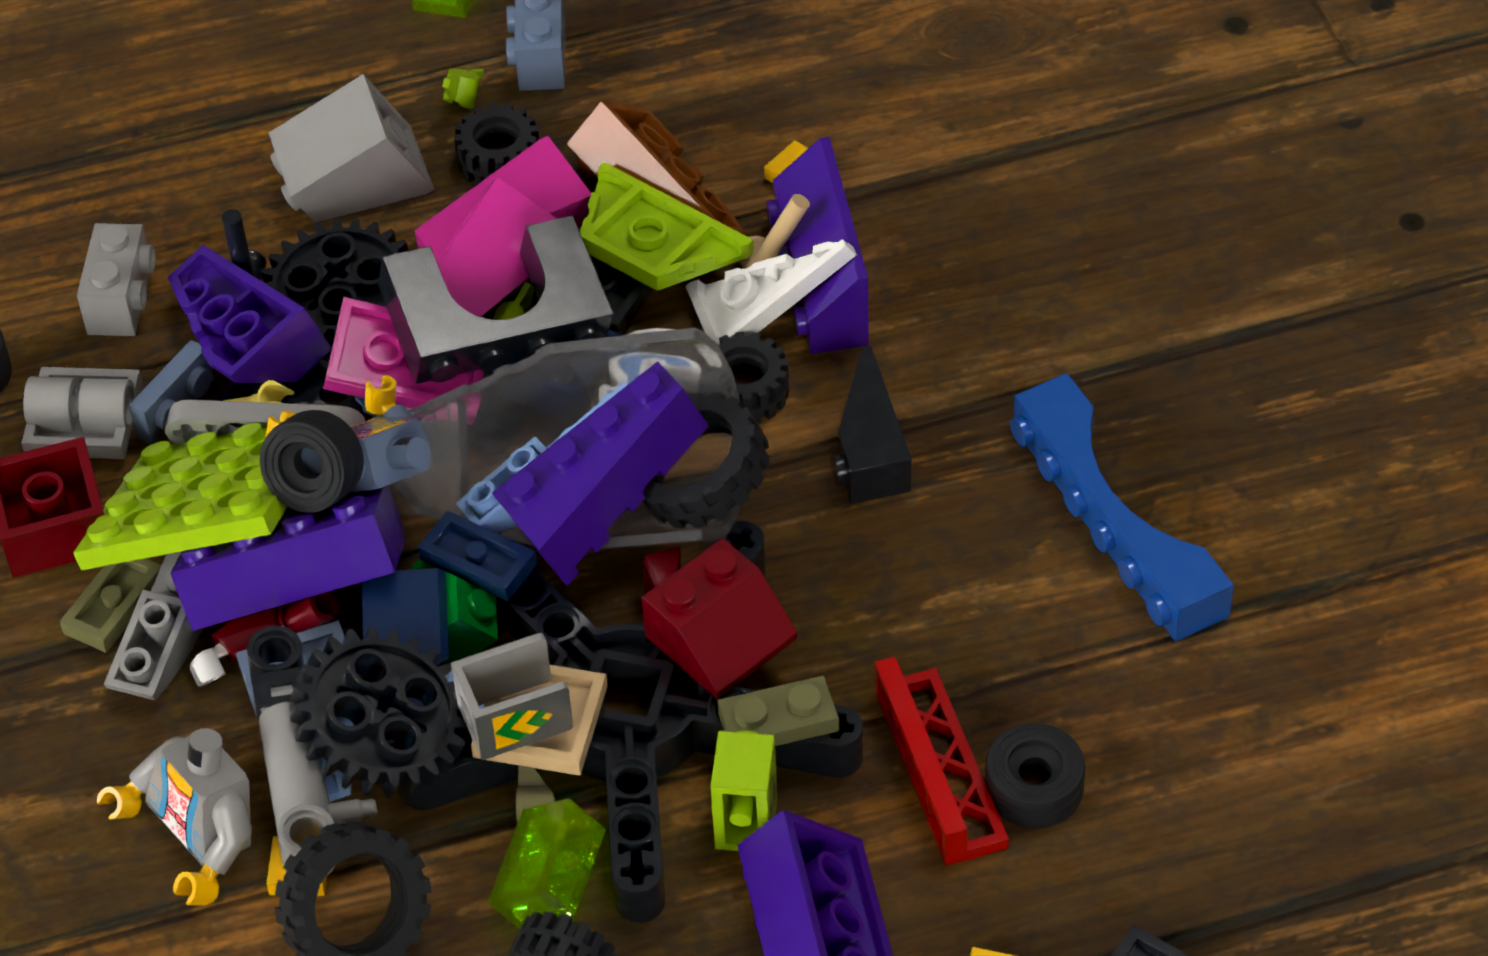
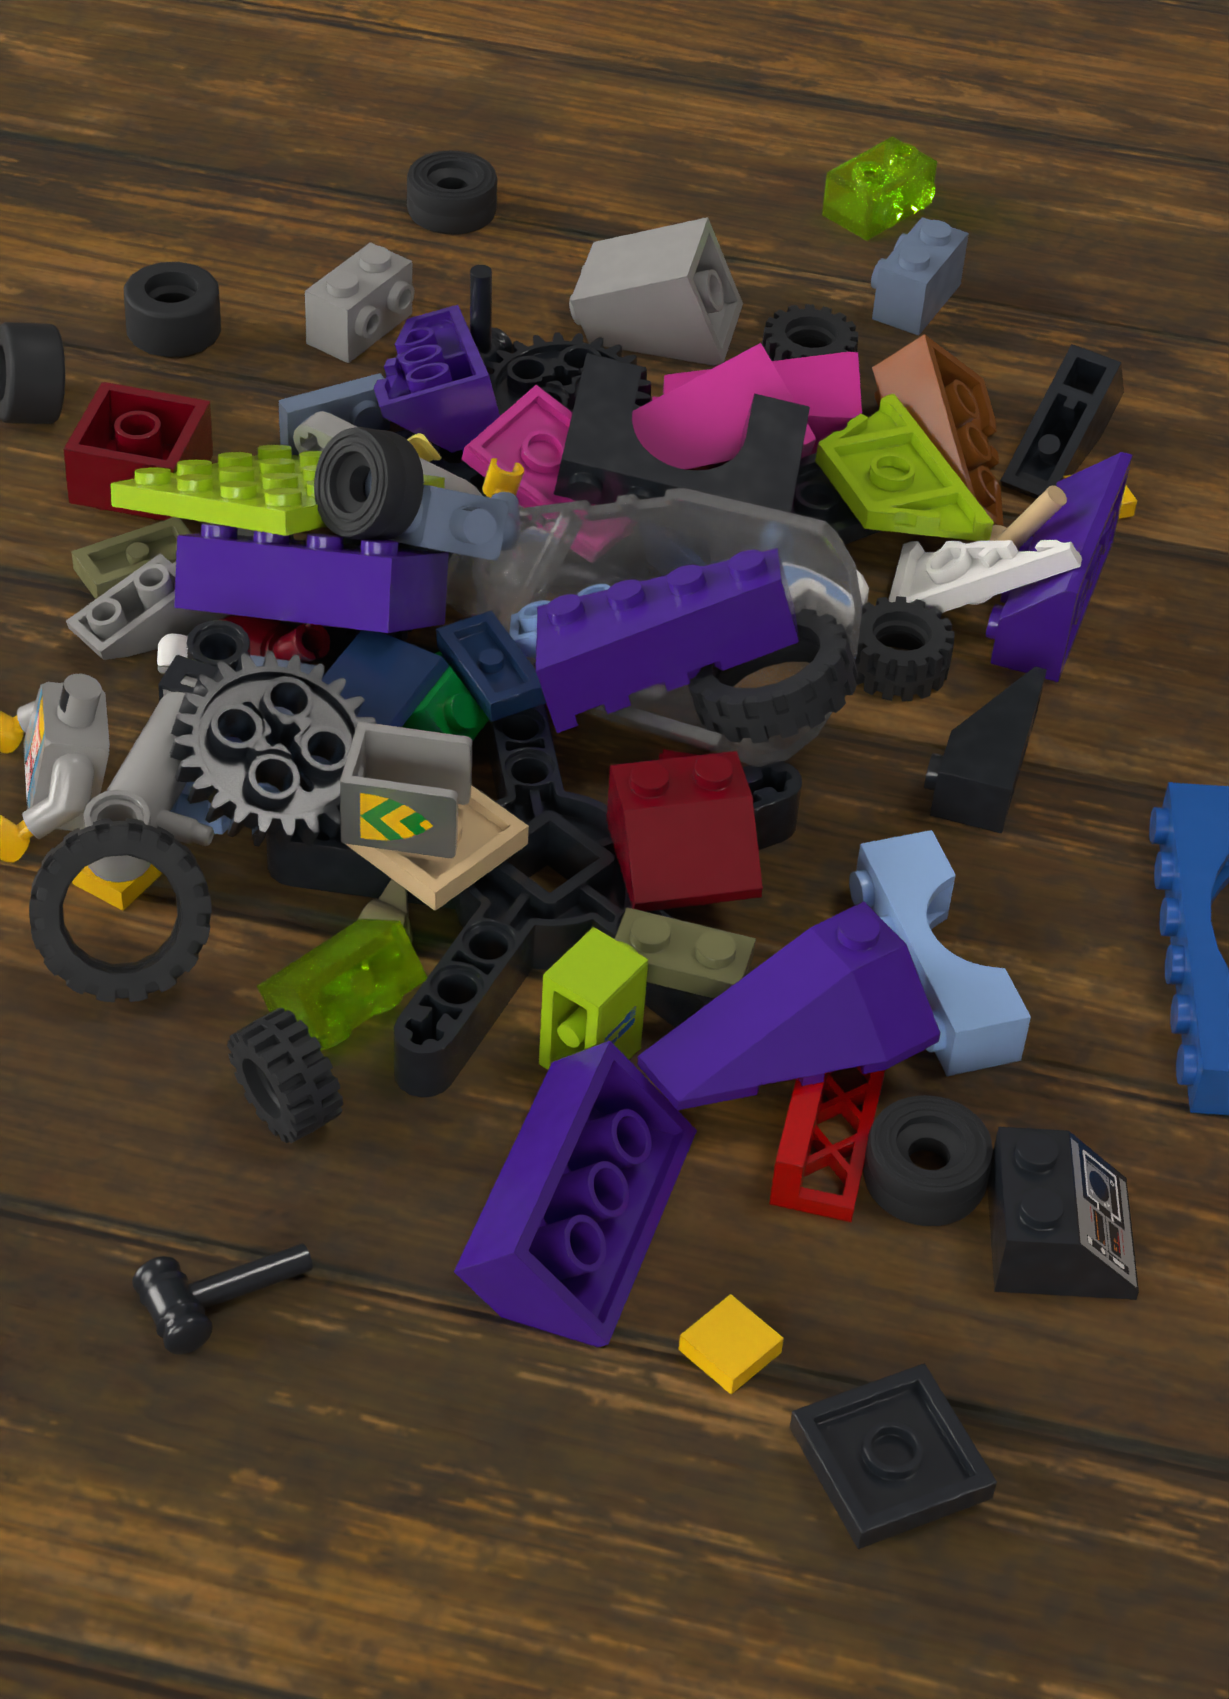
camera: 25 degrees right, 5 degrees down
light grey plate [21,367,143,459] -> none
lime piece [442,68,484,109] -> none
none -> black tyre [407,150,498,234]
none -> dark purple wedge [637,902,941,1110]
none -> light blue arch [849,830,1031,1076]
none -> black slope [987,1127,1139,1300]
none -> black slope [1000,344,1124,499]

